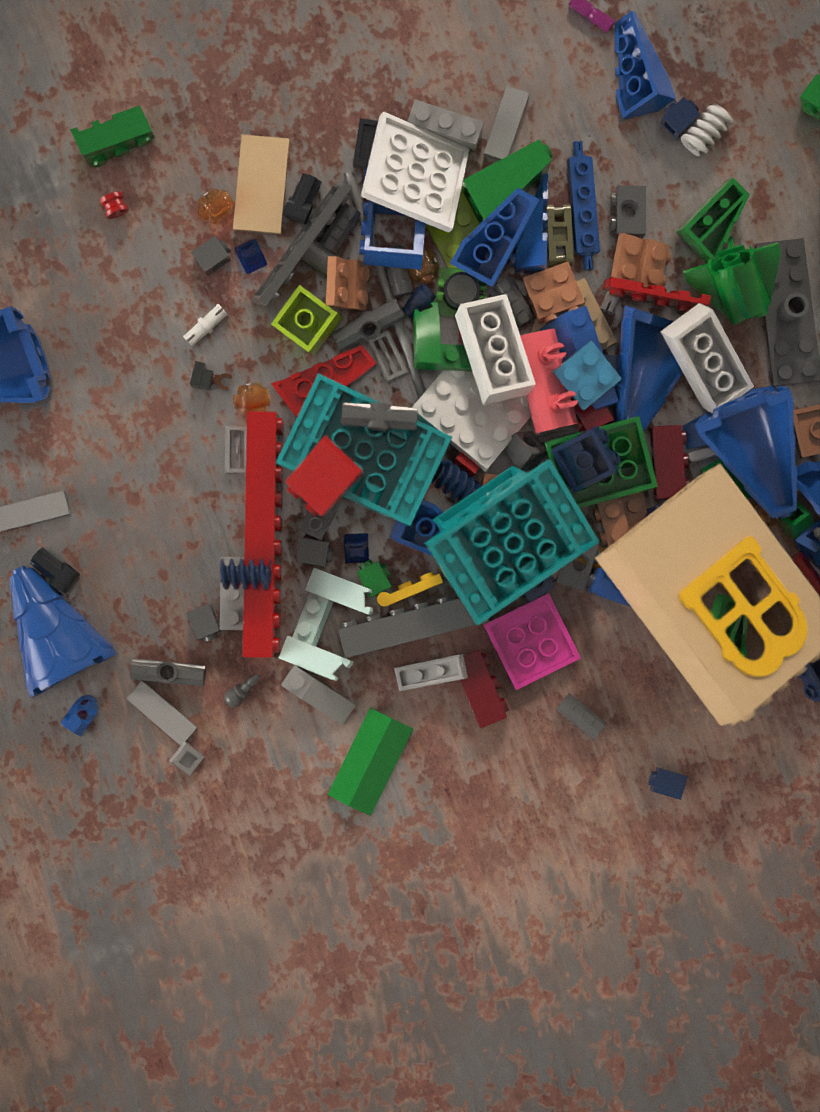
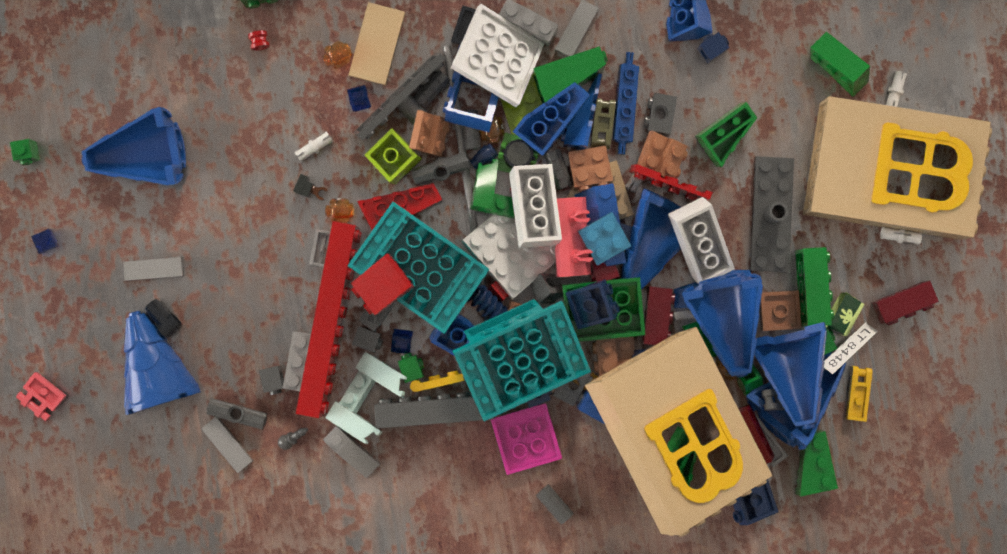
camera: 10 degrees right, 0 degrees up
blue rock [61,695,98,736] -> none
light grey tile [170,741,205,776] -> none
dark grey brick [191,236,231,276] -> none
dark blue piece [220,558,272,590] -> none
black piece [282,173,322,225] -> none
green slope [327,707,413,816] -> none
dark grey piece [341,403,418,431] -> none
light grey tile [367,330,409,384] -> none
light grey tile [394,654,468,692] -> none
dark red brick [460,650,509,729] -> none
white piece [681,104,734,156] -> none
green brick [683,236,781,325] -> none

